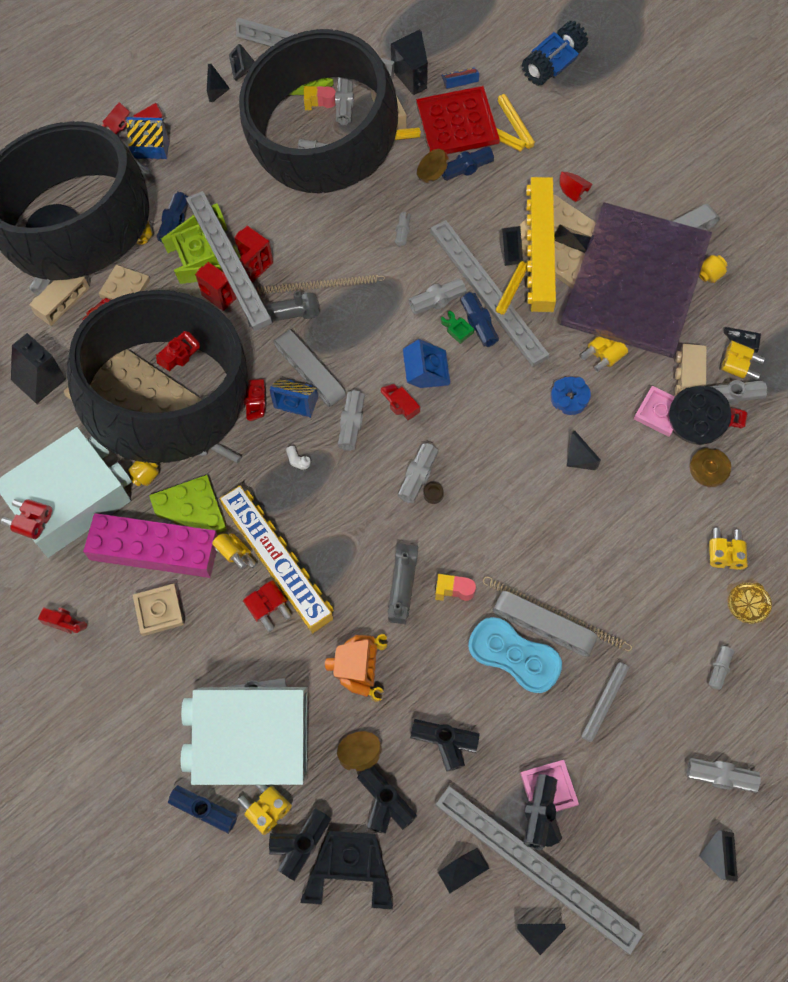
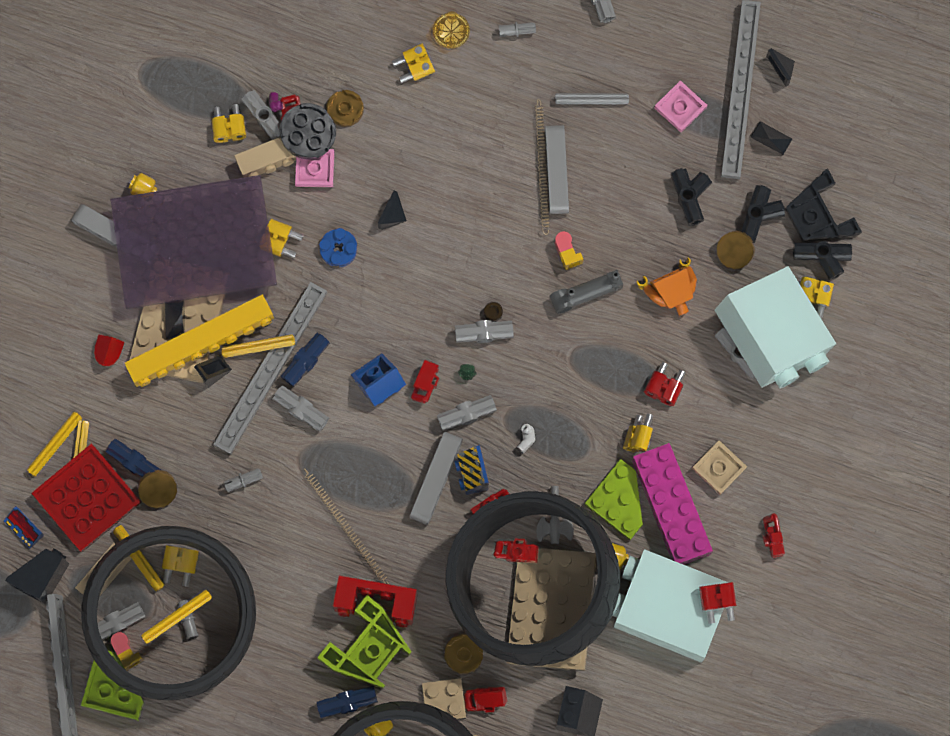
camera: 120 degrees left, 10 degrees up
dark blue piece [168,785,238,834] -> none
light grey plate [186,191,272,331] -> none
brick [219,486,334,634] -> none
dark grey piece [247,291,320,327] -> none
green plate [441,311,474,344] -> none
medium azure plate [468,617,562,693] -> none
black piece [524,774,562,850] -> none
black tile [723,327,761,353] -> none
none -> yellow axle [141,590,212,643]
none -> magenta arm [269,92,283,112]
none -> clear green plate [458,364,477,380]

